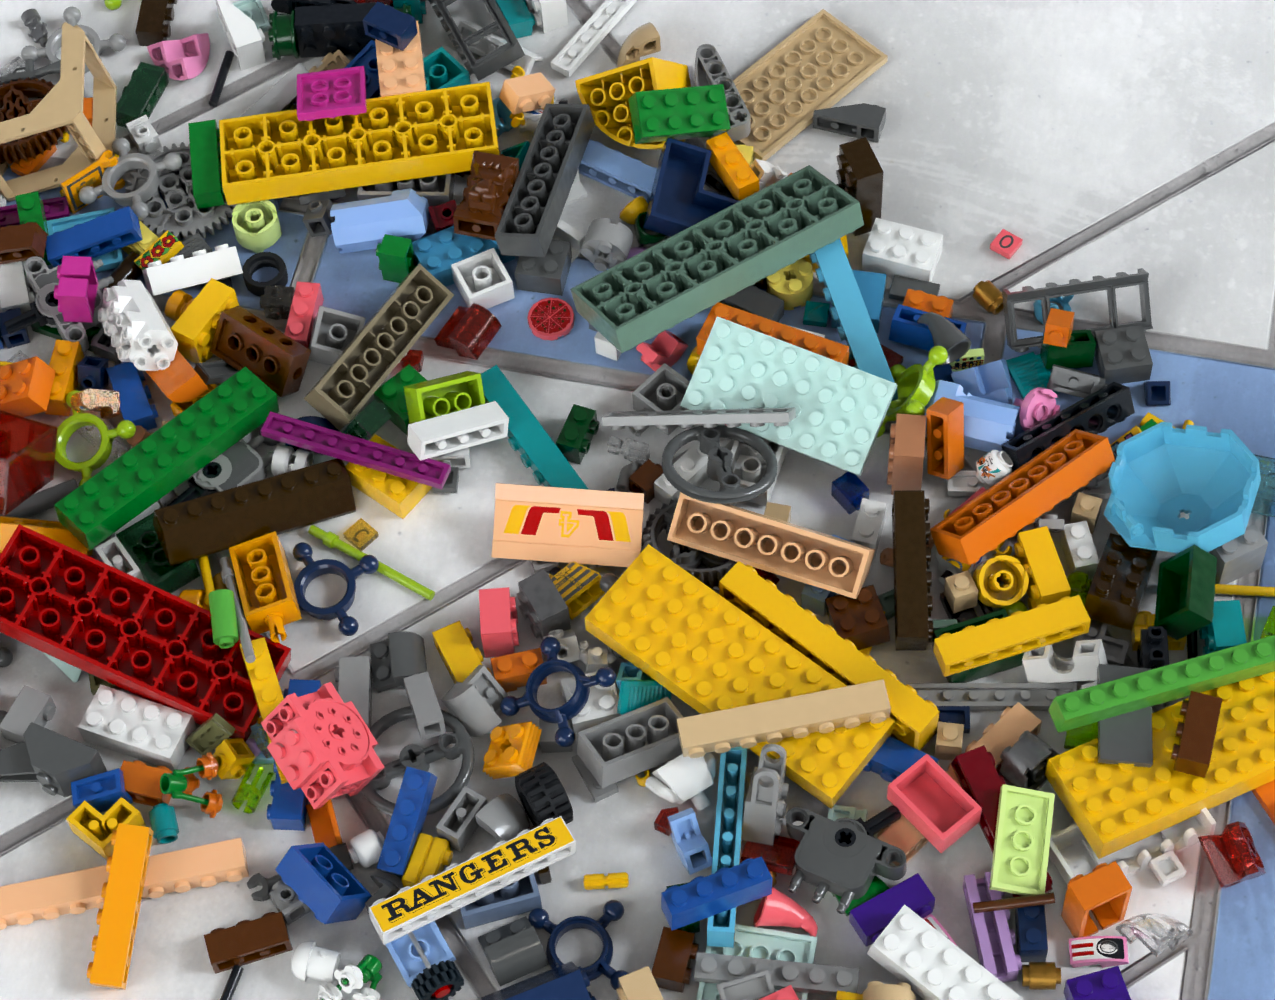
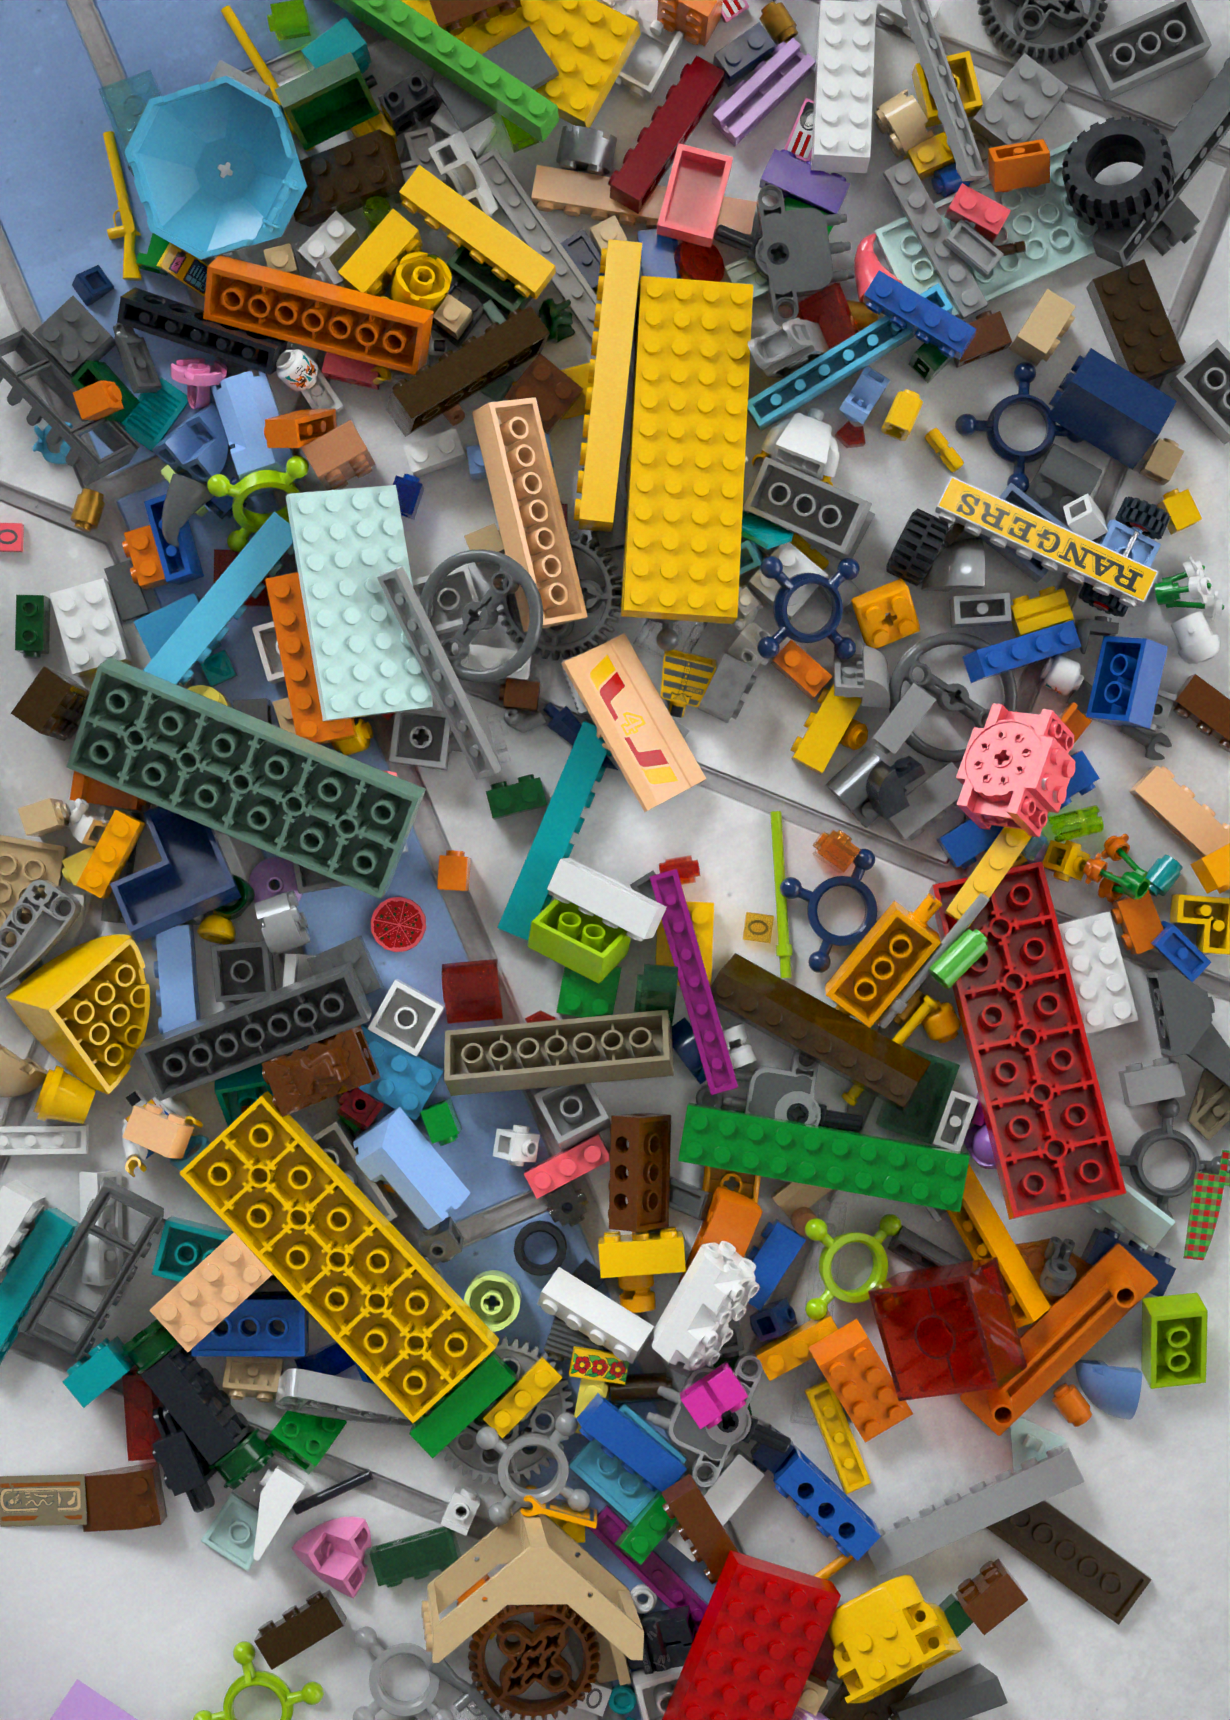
camera: 130 degrees left, 30 degrees up
clear orange leg [71,388,120,419] -> none
olive plate [185,713,235,755] -> none
dark pink plate [297,66,367,121] -> none
dark blue brick [363,2,418,51] -> none
coral piece [479,587,519,658] -> none
green brick [628,84,731,144] -> none
tan brick [677,679,891,758] -> none
reddish brown bar [973,892,1055,913] -> none
yellowish green plate [989,784,1055,896] -> none
none -> dark green brick [15,595,50,659]
none -> tan brick [18,798,71,837]
none -> yellow piece [33,1065,96,1124]
none -> dark grey brick [211,941,276,1002]
none -> green bracket [264,1411,347,1474]
none -> orange brick [437,850,471,891]
none -> yellow plate [482,1356,563,1439]
none -> white brick [493,1125,540,1166]
none -> dark green piece [539,298,575,344]
none -> clear red brick [659,855,701,885]
none -> clear red tile [674,241,725,282]
none -> clear orange brick [812,830,861,873]
none -> light orange plate [839,719,868,750]
none -> black brick [866,756,926,820]
none -> yellow brick [881,389,923,441]
none -> white brick [1063,493,1108,541]

